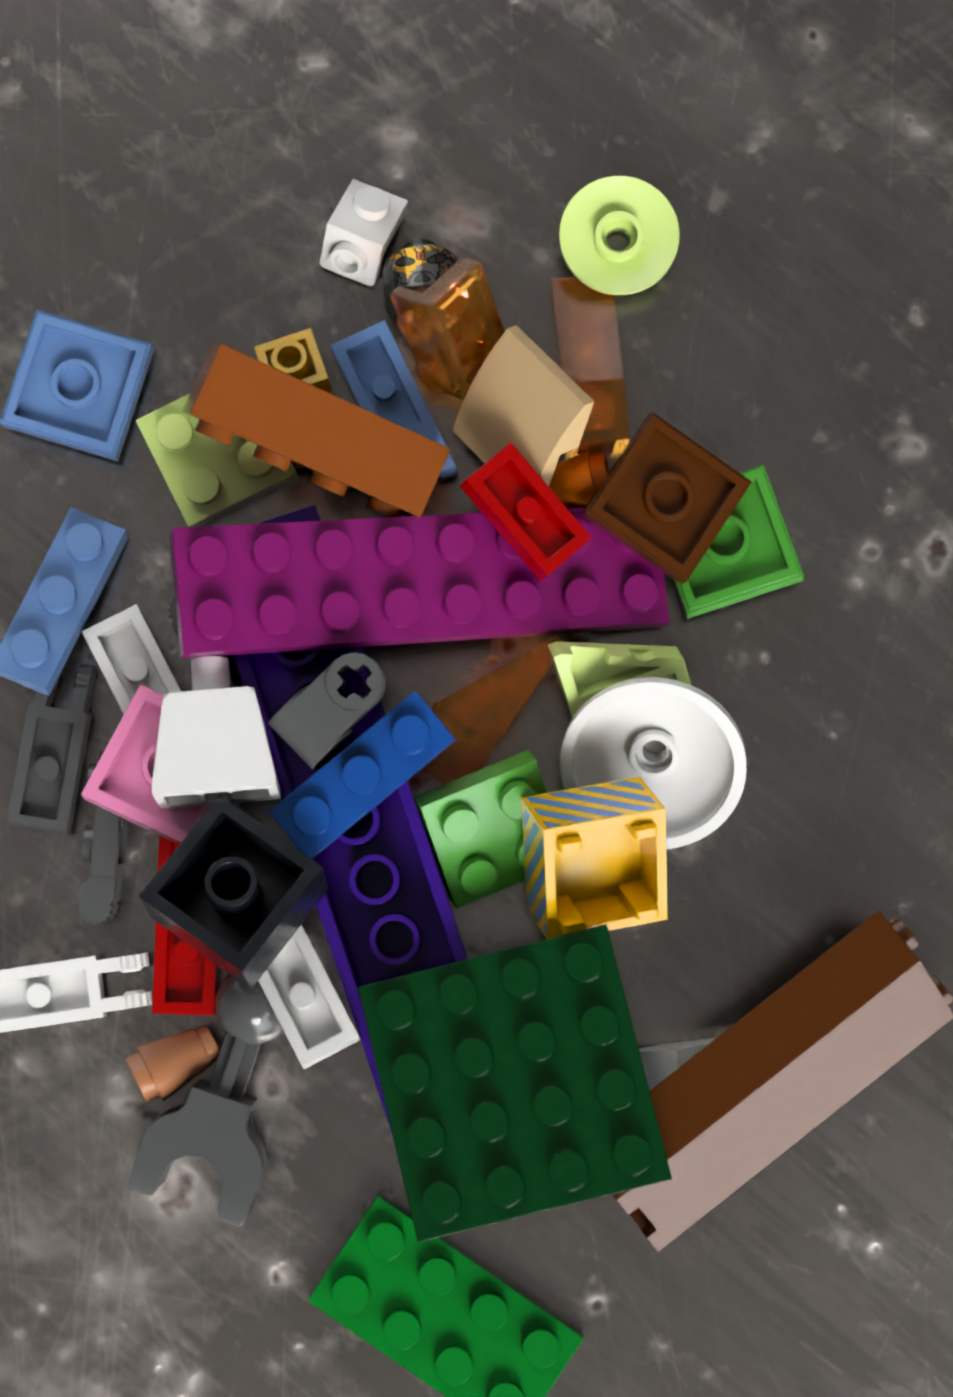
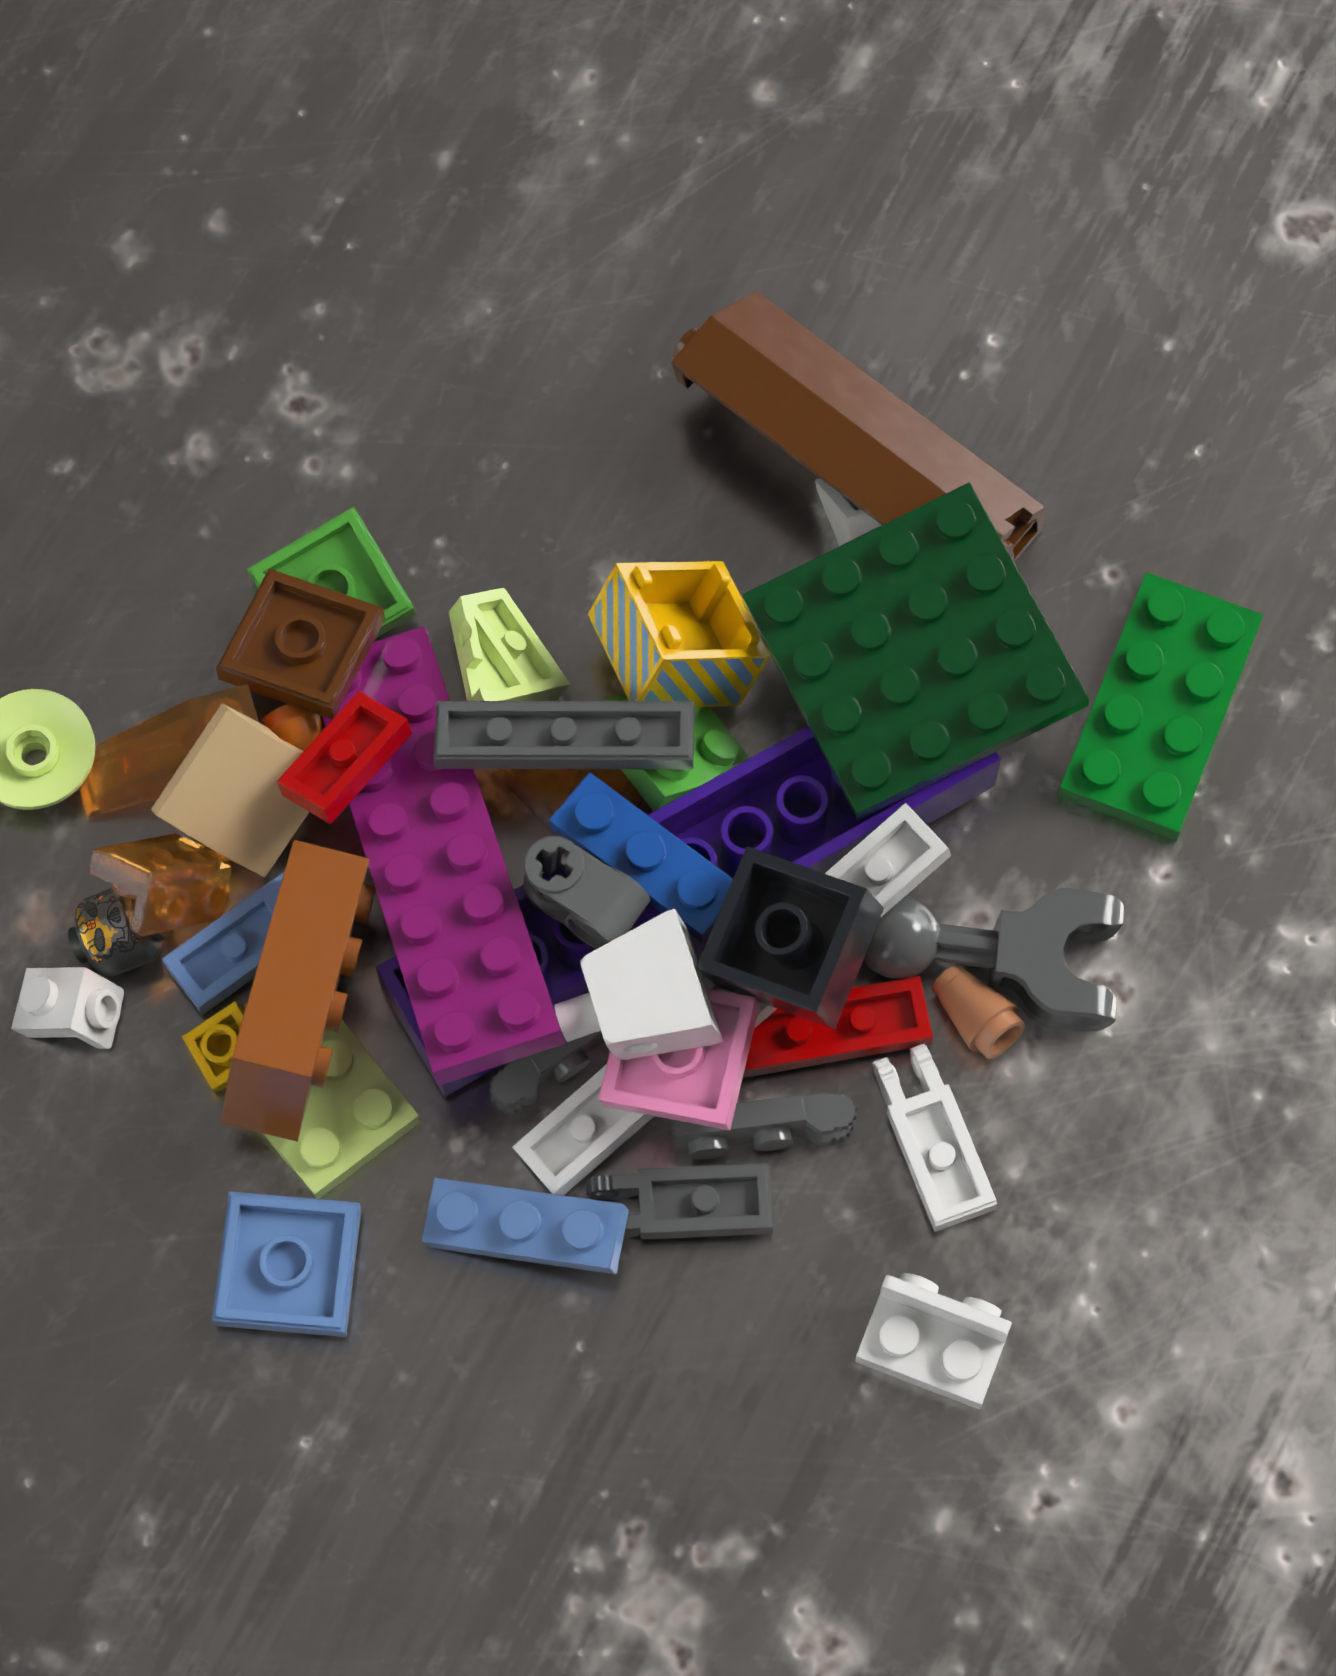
camera: 100 degrees left, 15 degrees down
white dish [560,677,747,849] -> none
none -> dark grey tile [433,701,695,769]

